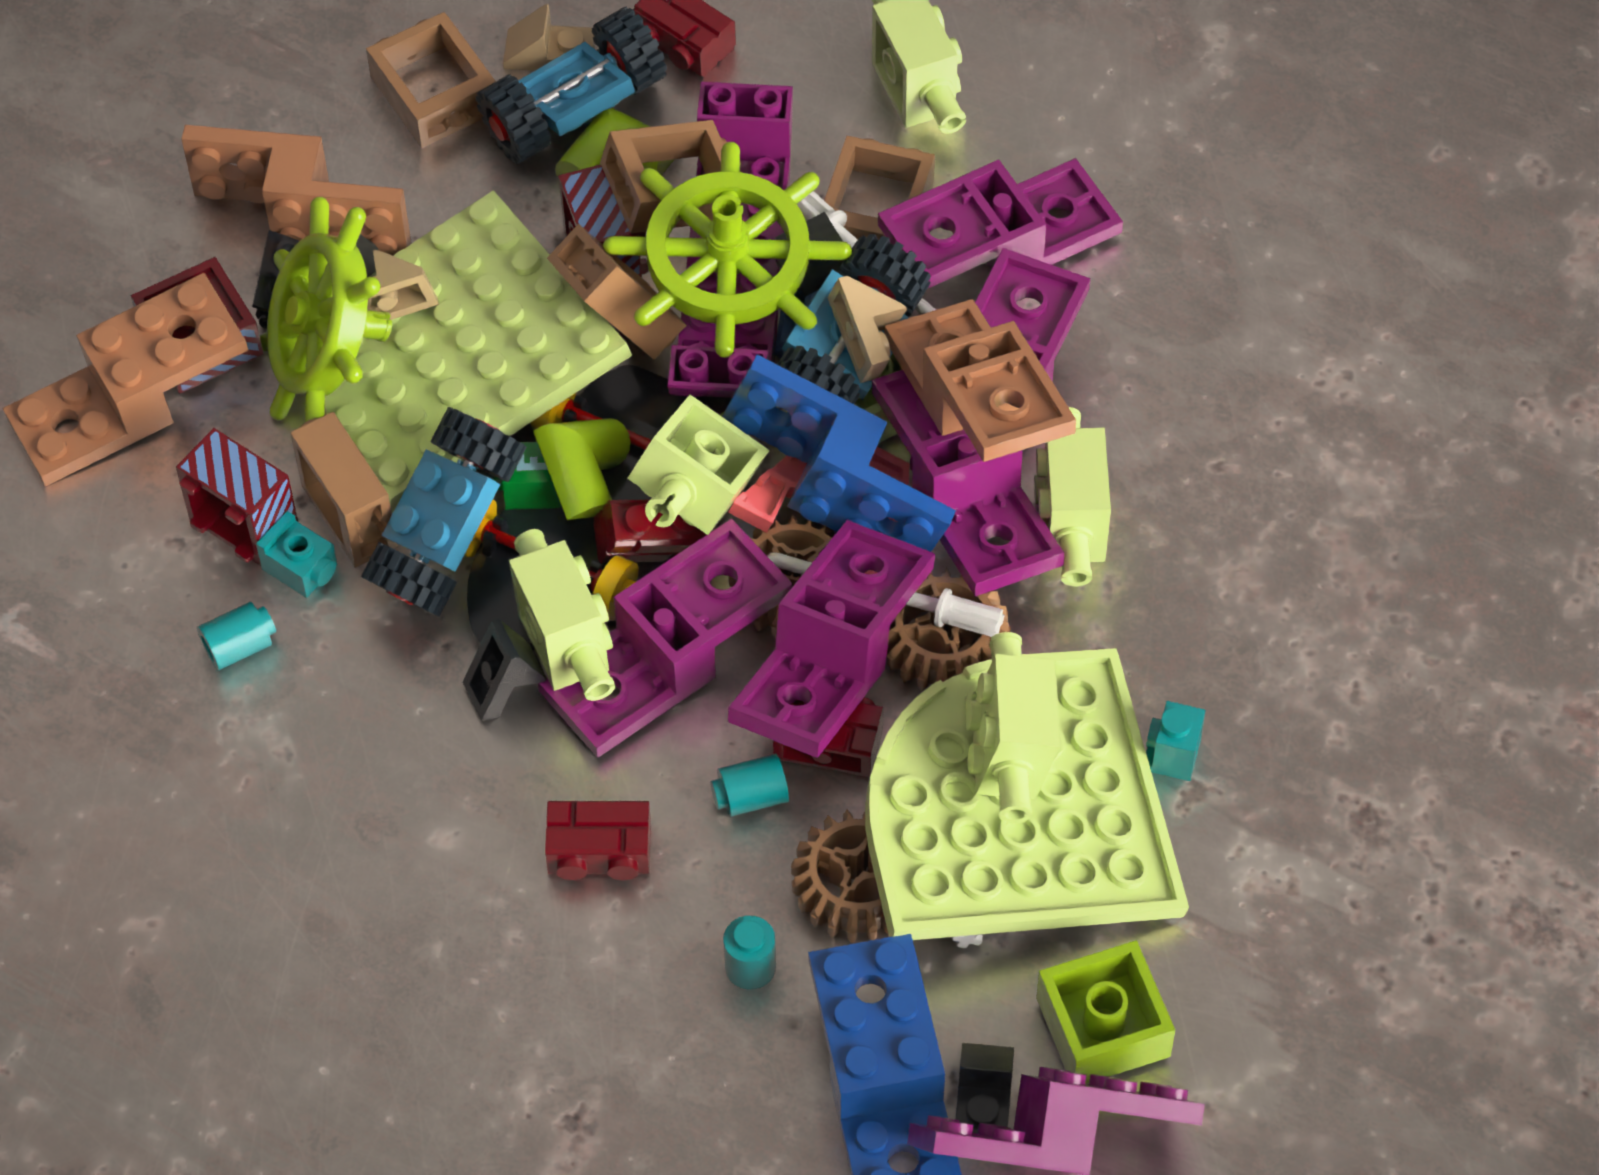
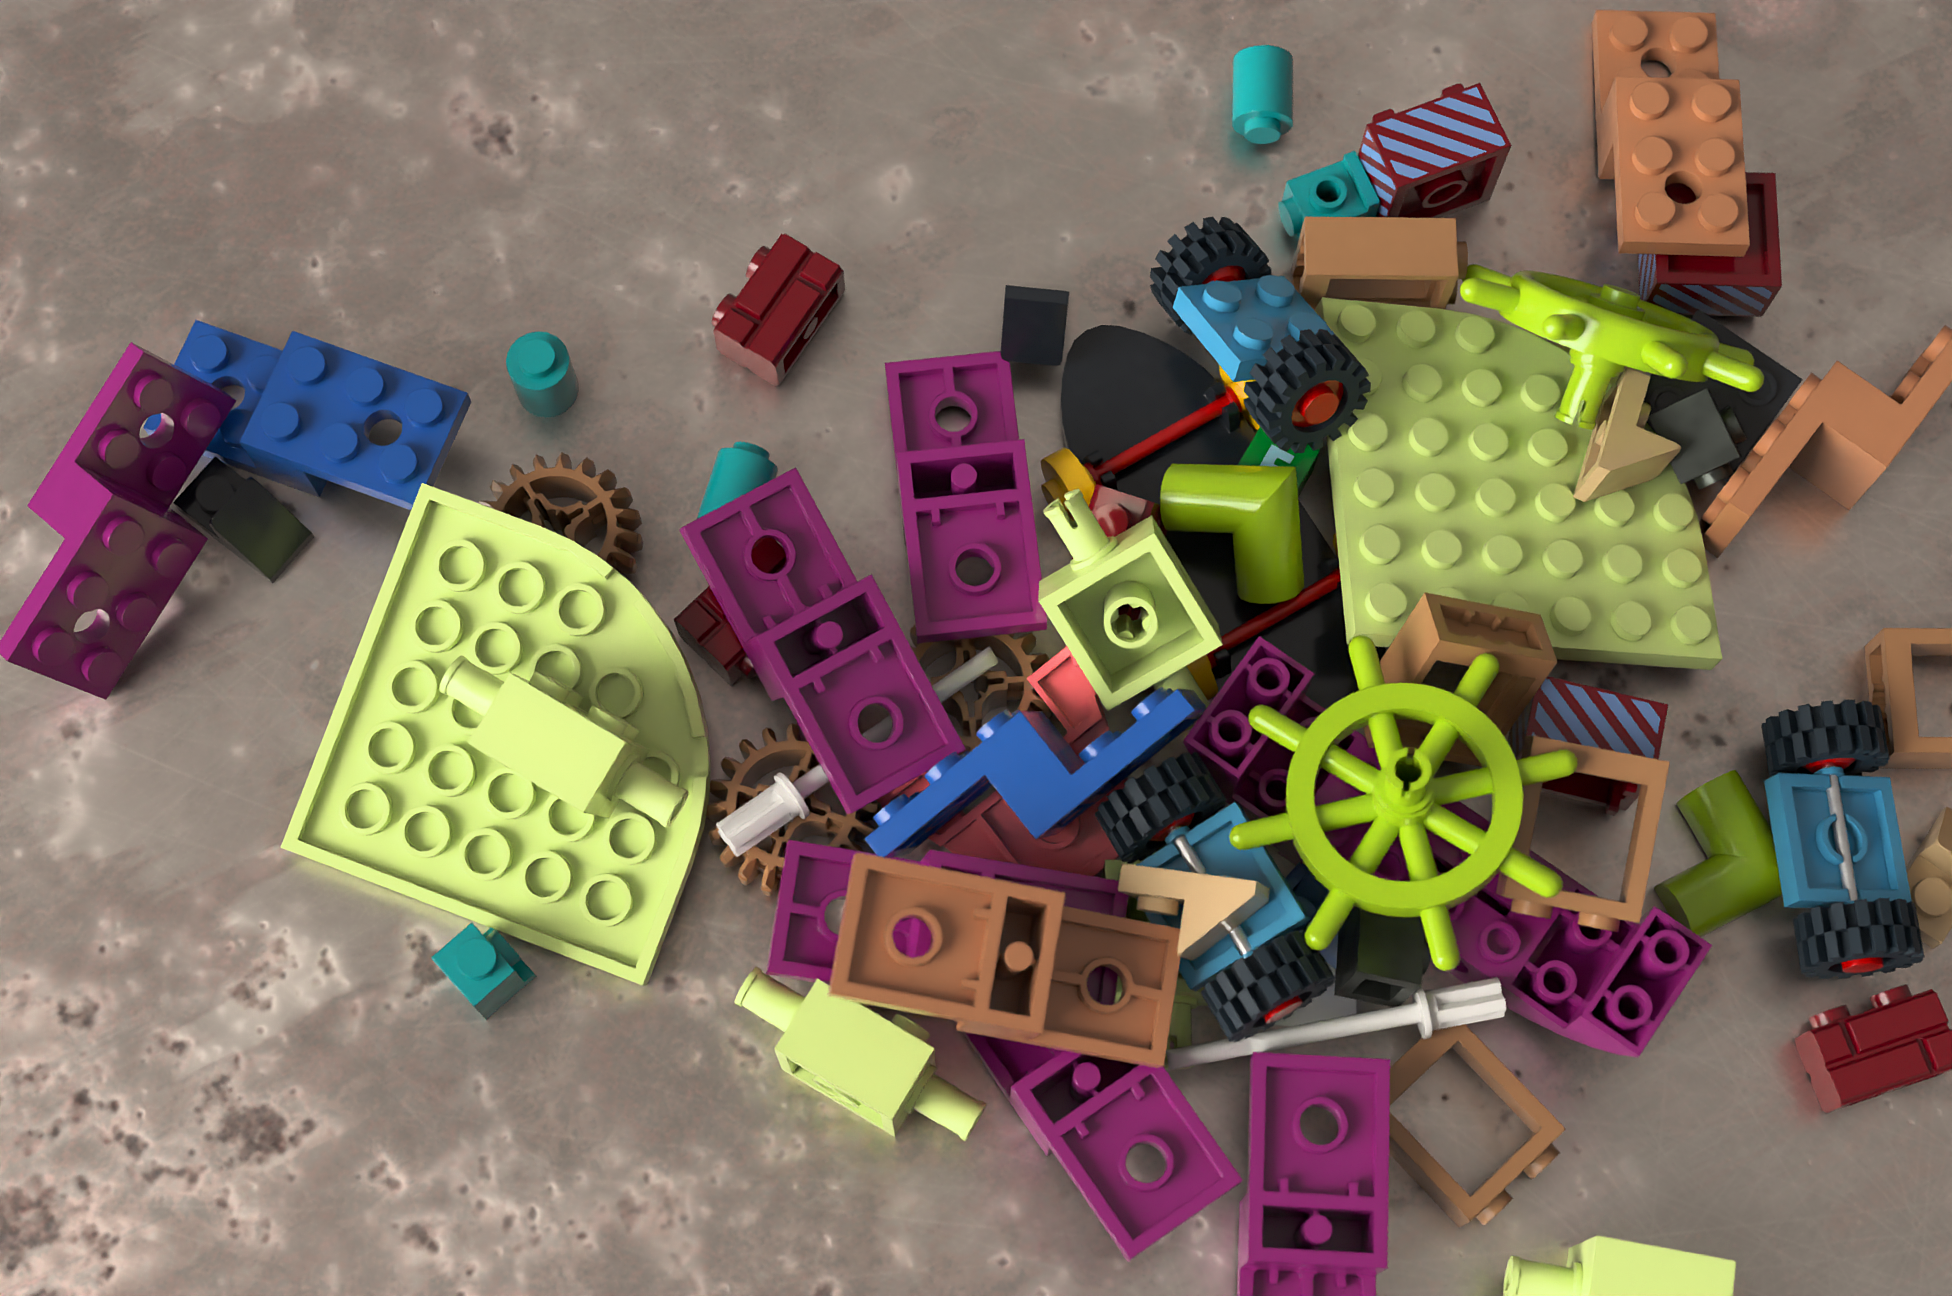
camera: 120 degrees right, 15 degrees up
yellowish green brick [509,529,615,701] -> none
lime brick [1036,940,1175,1084] -> none

